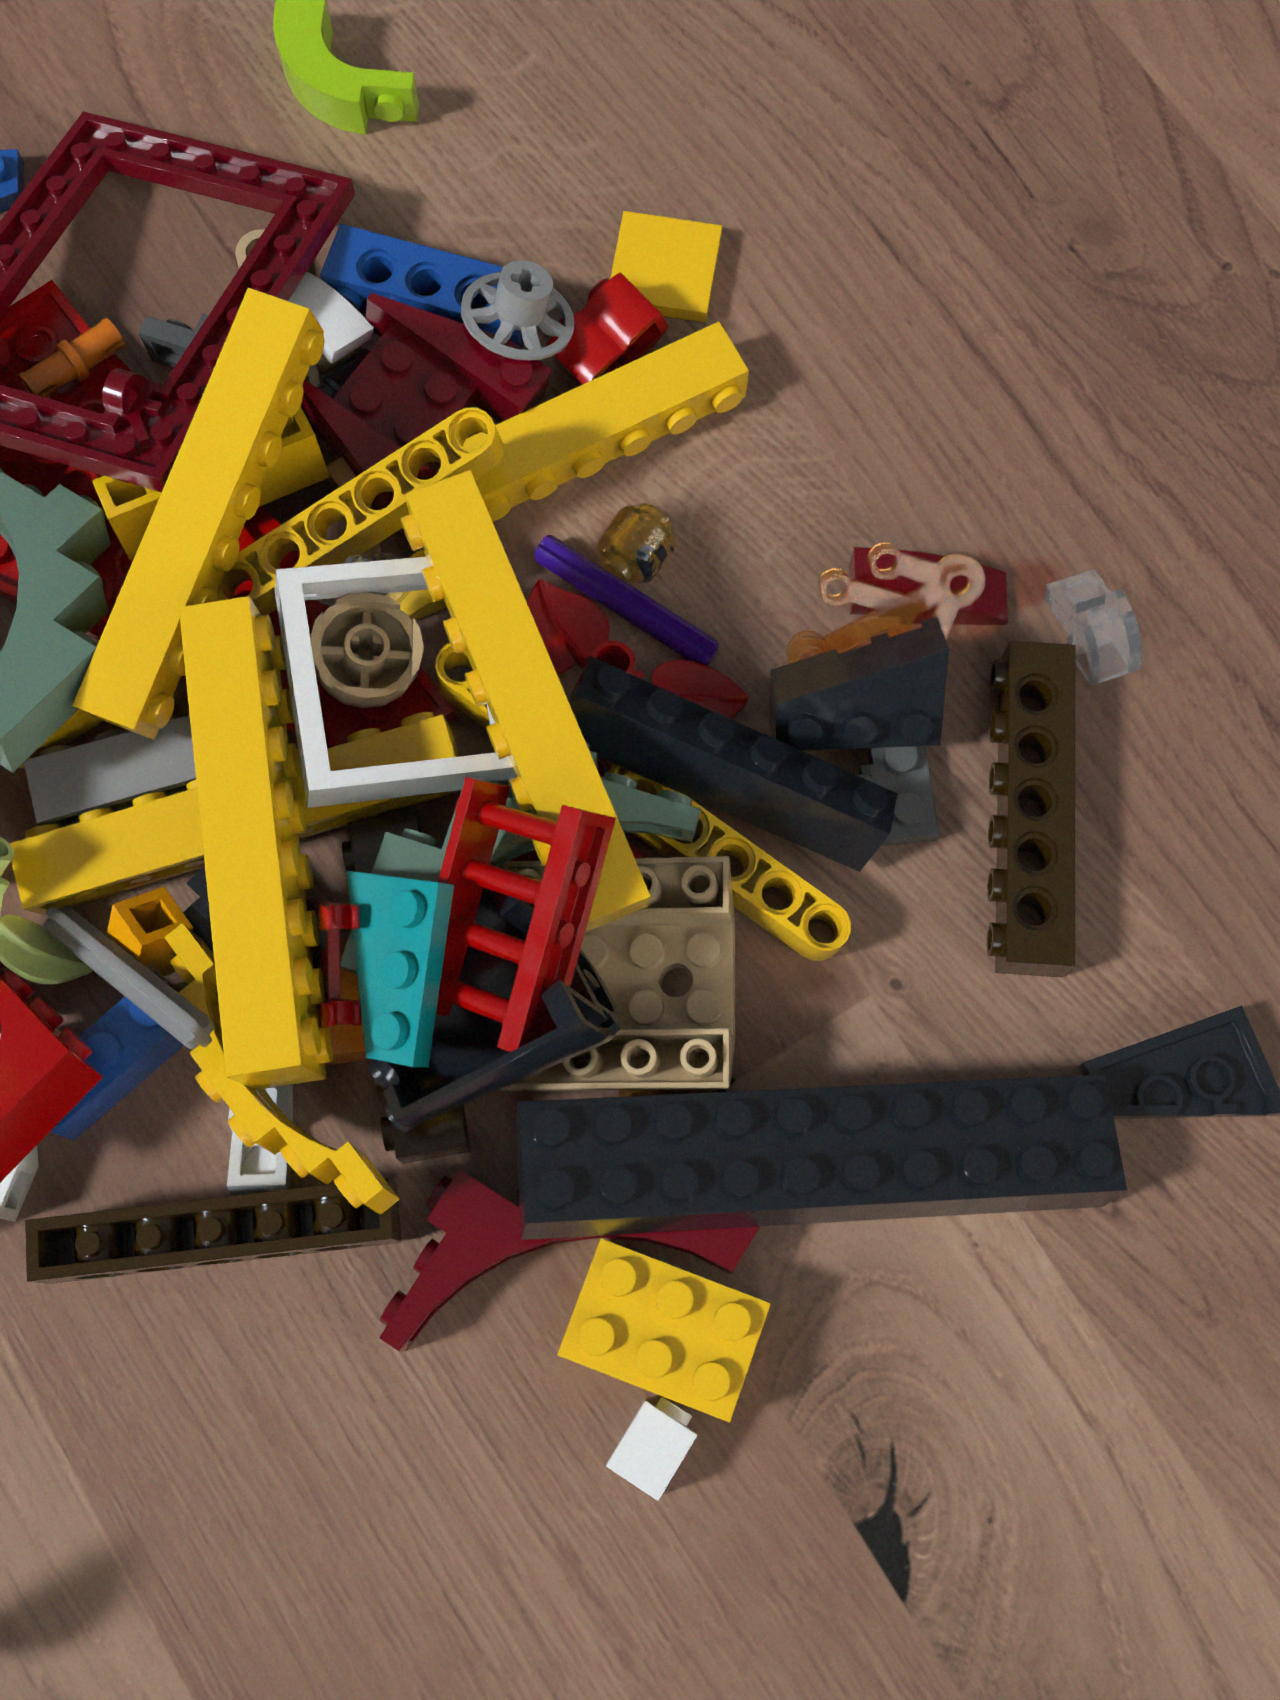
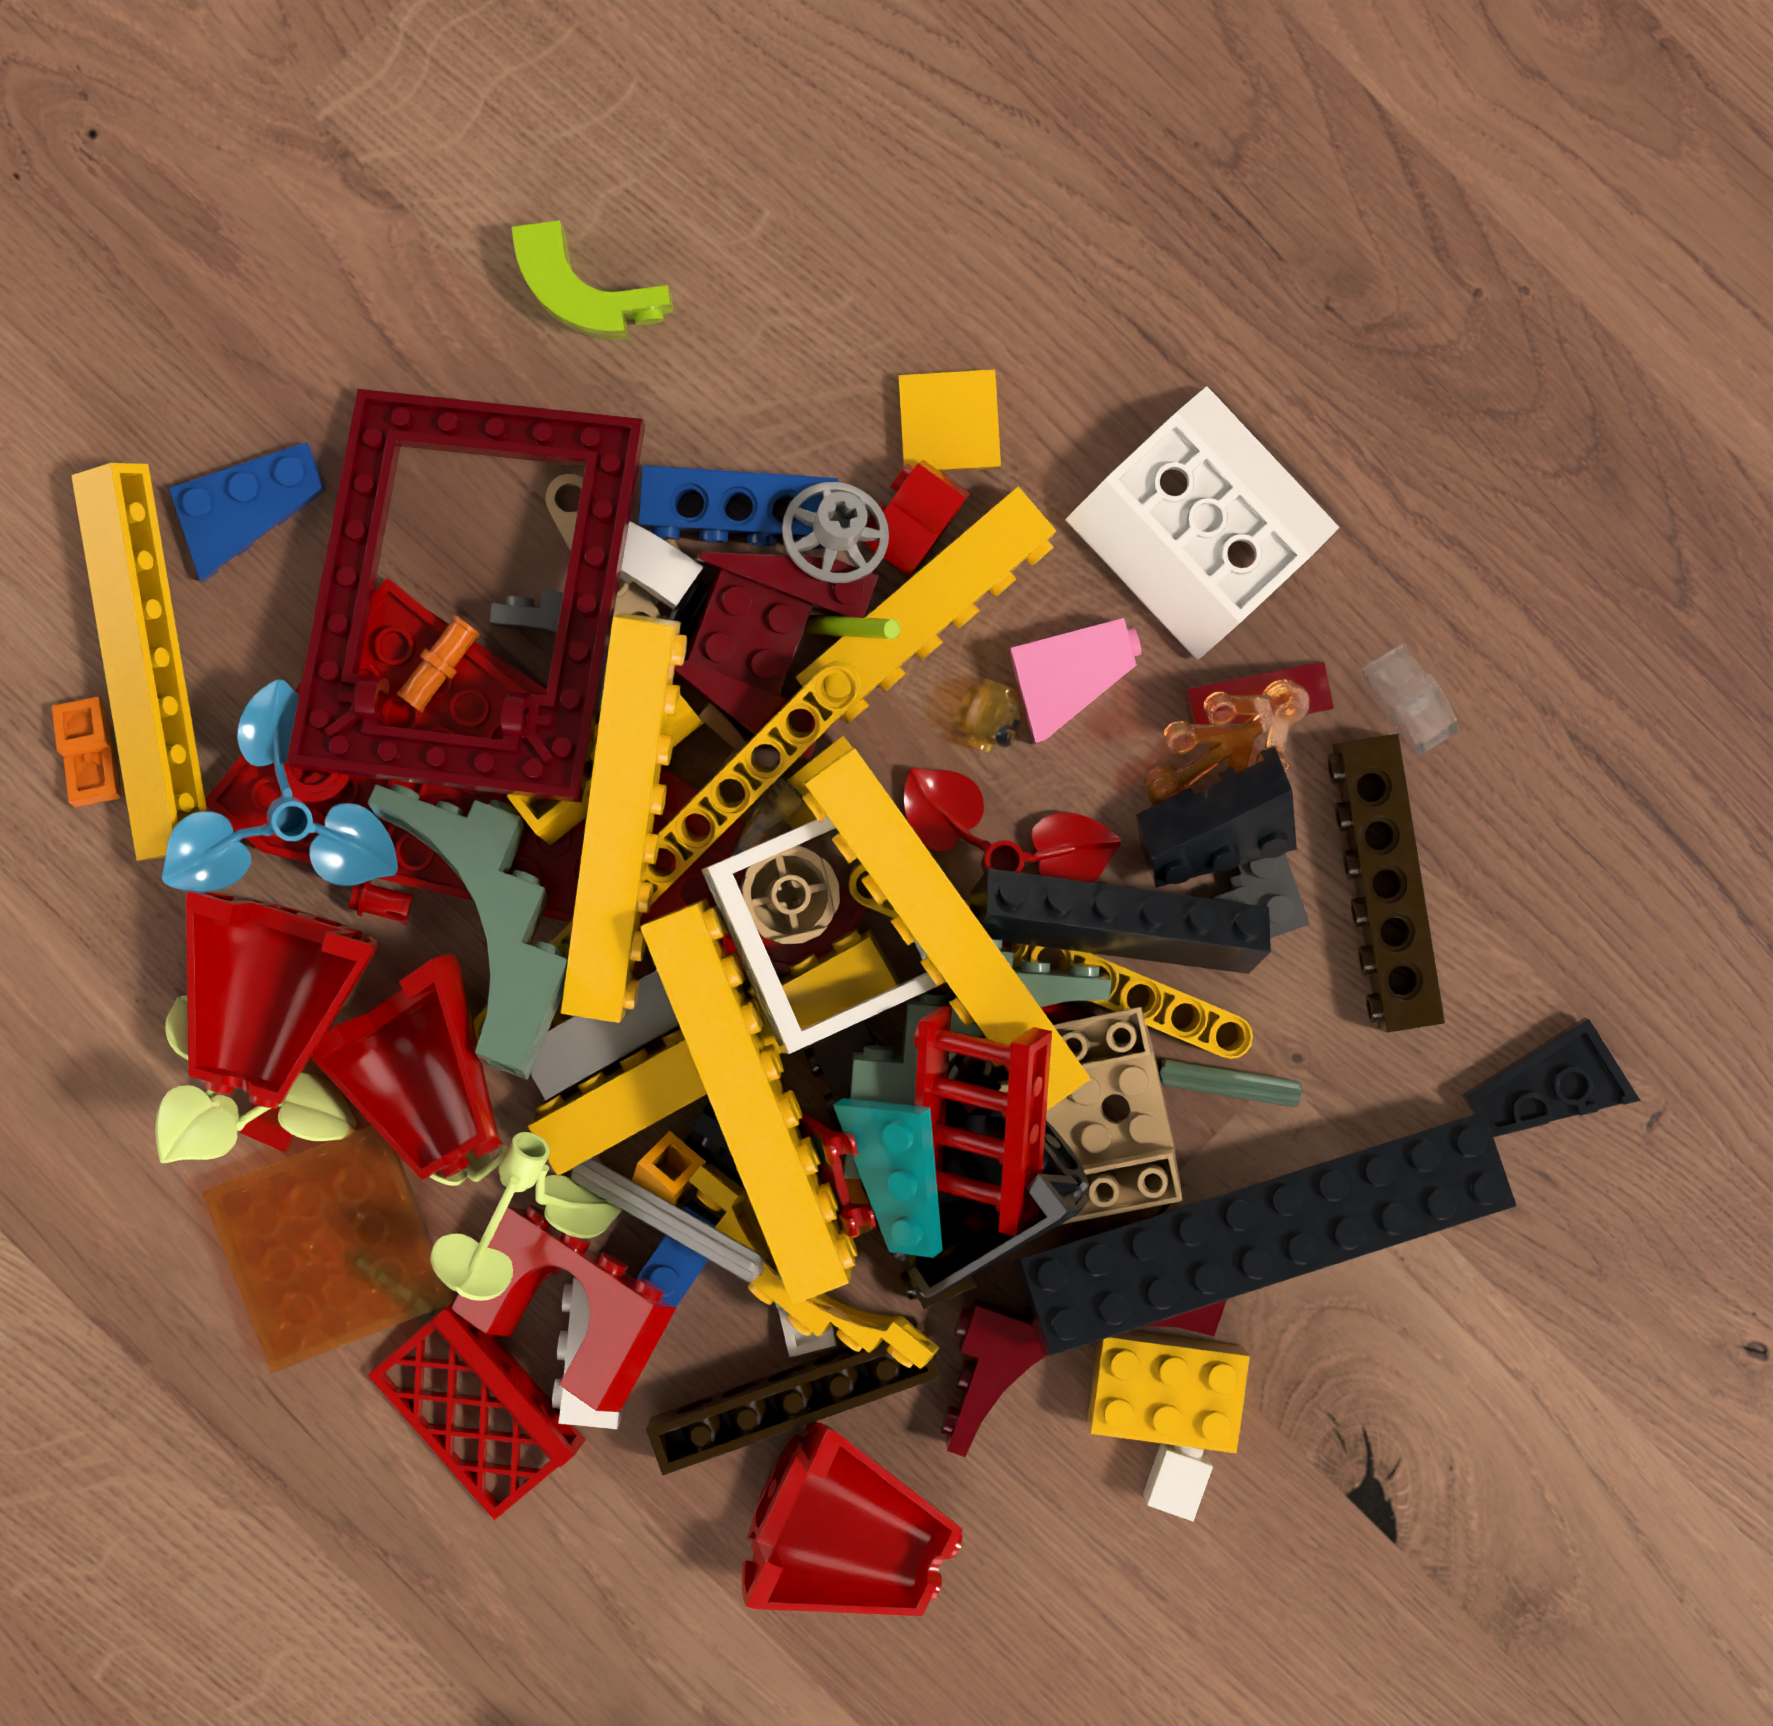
camera: 10 degrees left, 15 degrees up
dark purple axle [534,535,719,666] -> none
none -> red cone [742,1422,963,1616]
none -> lime bar [803,615,900,639]
none -> bright pink slope [1008,618,1142,744]
none -> white slope [1065,386,1340,661]
none -> sand green axle [1159,1059,1302,1107]

